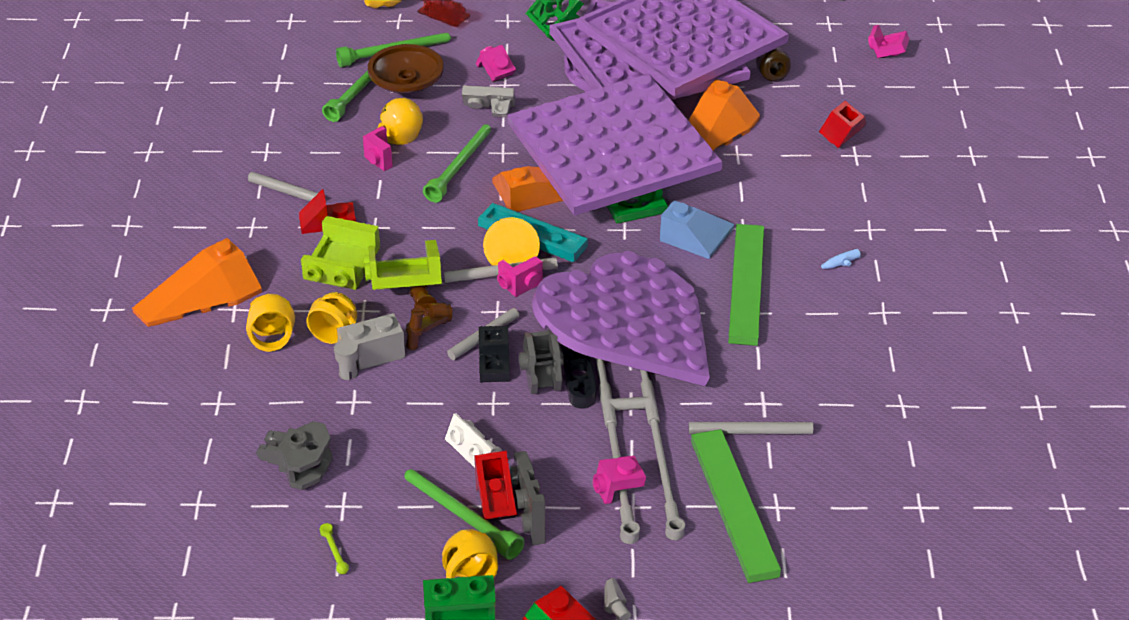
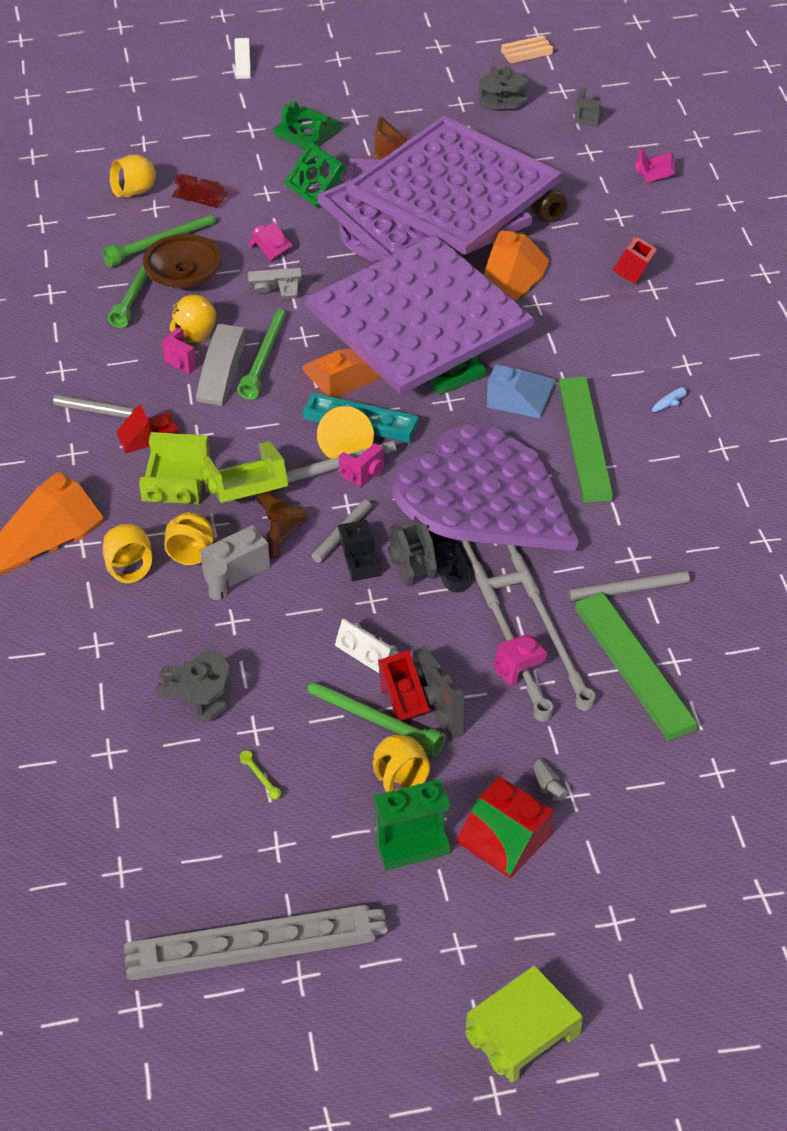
camera: 10 degrees left, 5 degrees up
none -> light grey slope [196,324,246,406]

